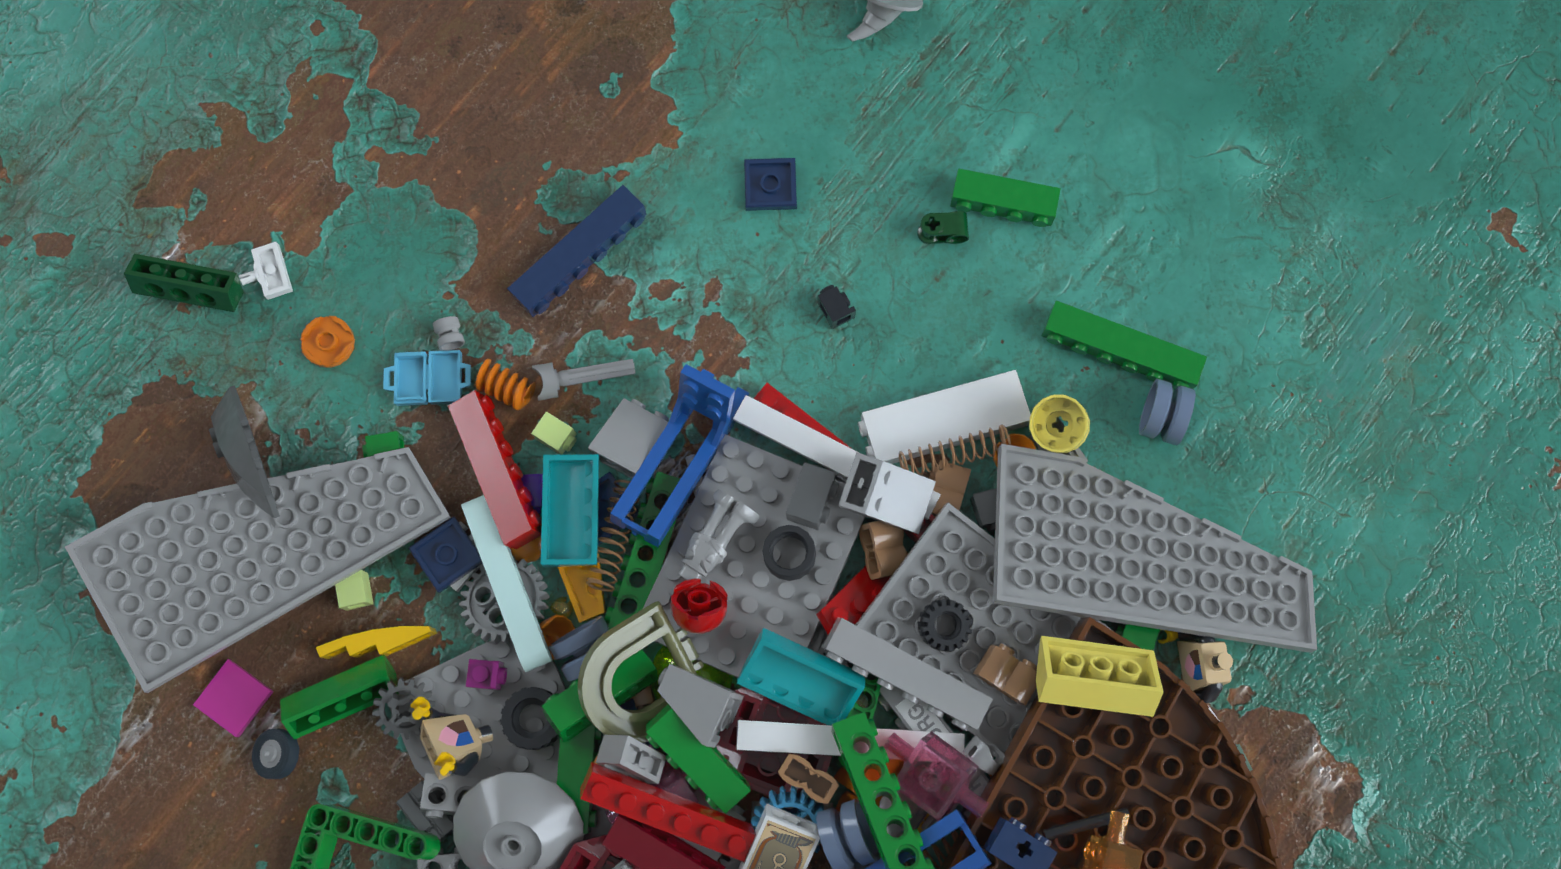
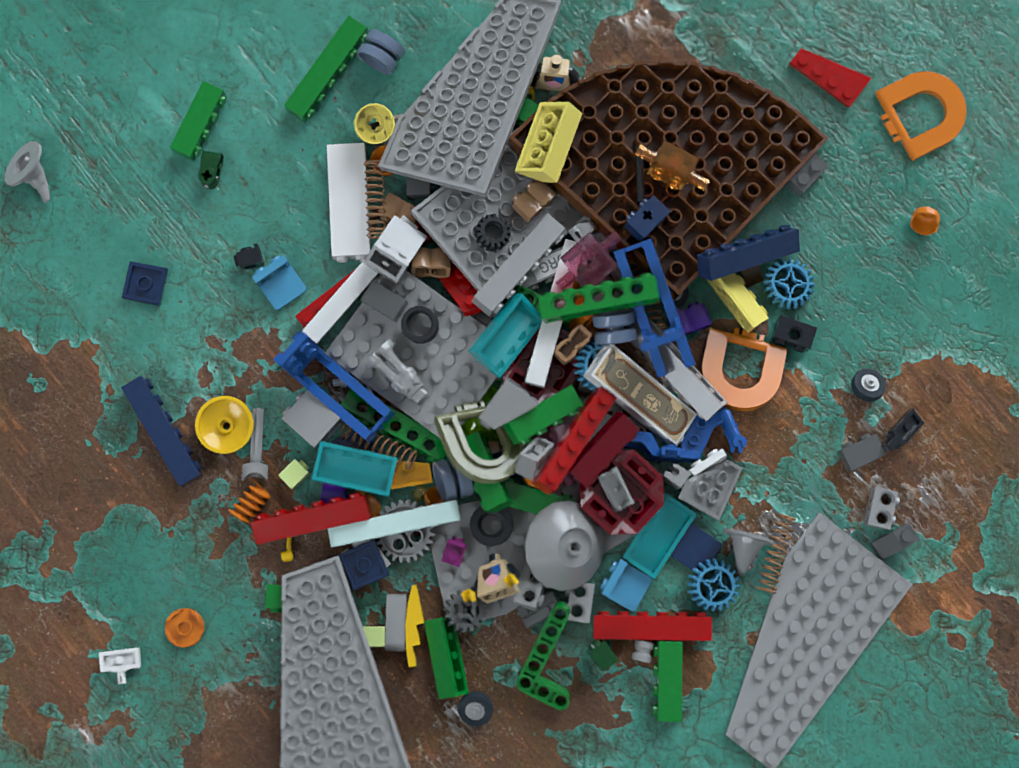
camera: 85 degrees left, 5 degrees up
dark green brick [124,254,244,312] -> none
dark pink tile [193,659,274,737] -> none
dark grey wedge [209,385,280,518] -> none
medium azure piece [383,350,471,406] -> none
light grey wheel [432,316,465,351] -> none
red cylinder [671,579,728,634] -> none
none -> yellow dish [195,396,254,454]
none -> dark azure bracket [252,255,307,310]
none -> yellow hand [281,537,294,562]
none -> light grey beam [385,594,407,652]

